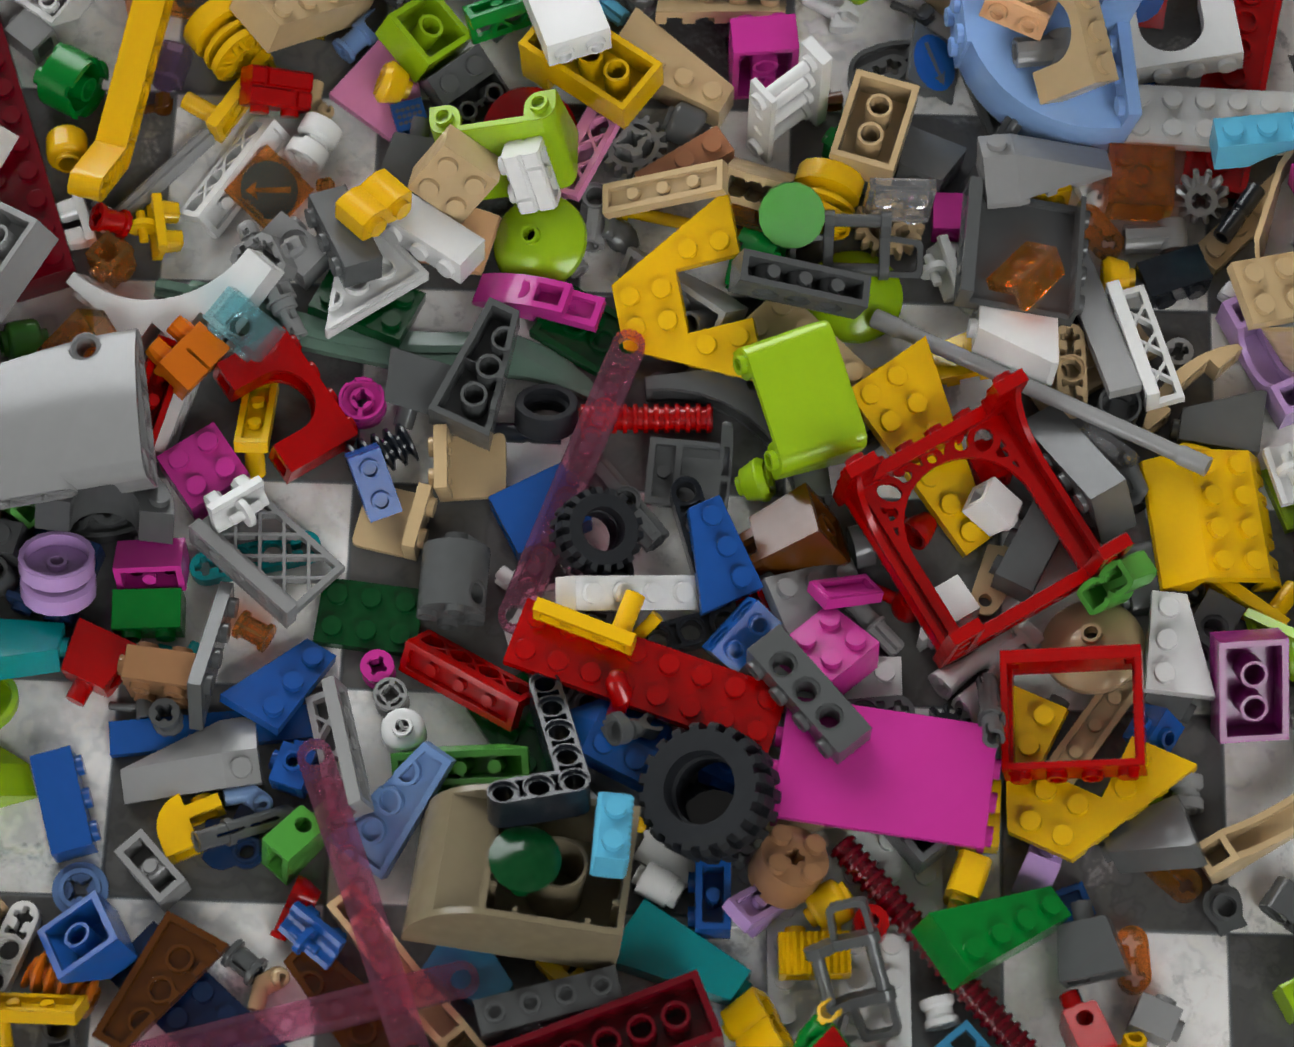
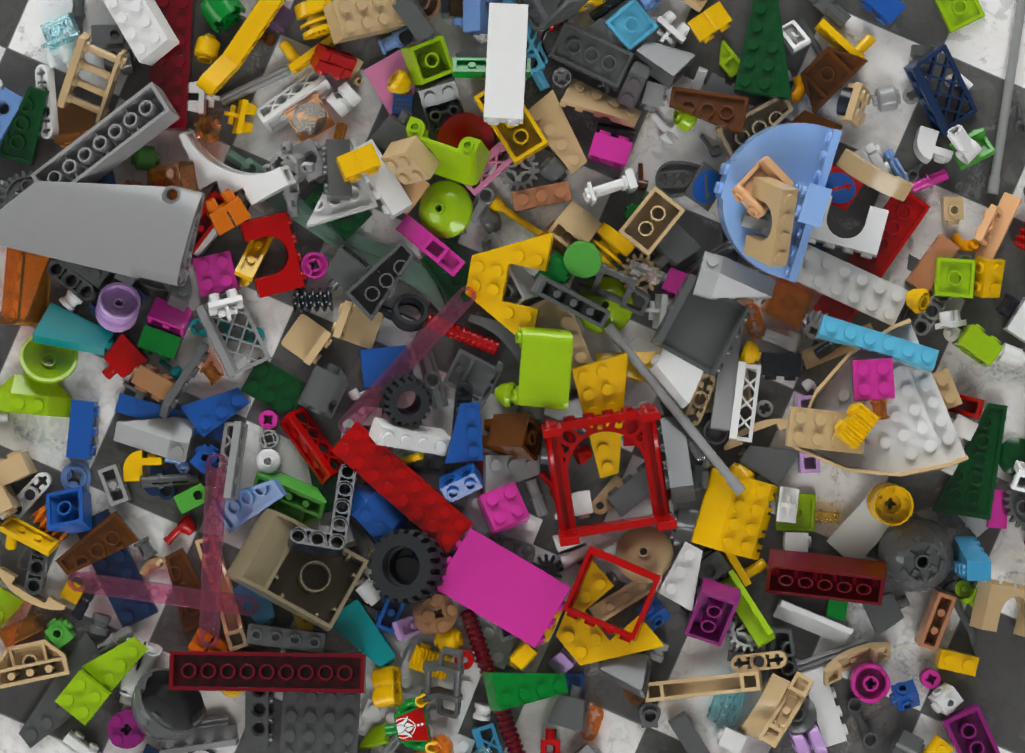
camera: 20 degrees right, 20 degrees up
red bush [89,202,133,239] -> none
dark grey bush [148,697,184,737] -> none
clear light blue brick [203,286,286,362] -> none
blue hips [277,901,347,970] -> none
brick [344,442,403,523] -> none
dark green dish [488,826,562,896] -> none
white brick [498,136,561,215] -> none
yellow piece [532,590,645,656] -> none
medium azure brick [590,791,635,879] -> none
dark grey piece [601,711,664,746] -> none
tan plate [602,159,728,219] -> none
red arm [605,669,633,715] -> none
dark grey brick [746,624,872,765] -> none
dark pink tile [807,574,884,610] -> none
white brick [961,476,1023,537] -> none
dark grey pin [976,672,1006,748] -> none
clear orange bracket [986,241,1065,311] -> none
bright green brick [1076,550,1157,615] -> none

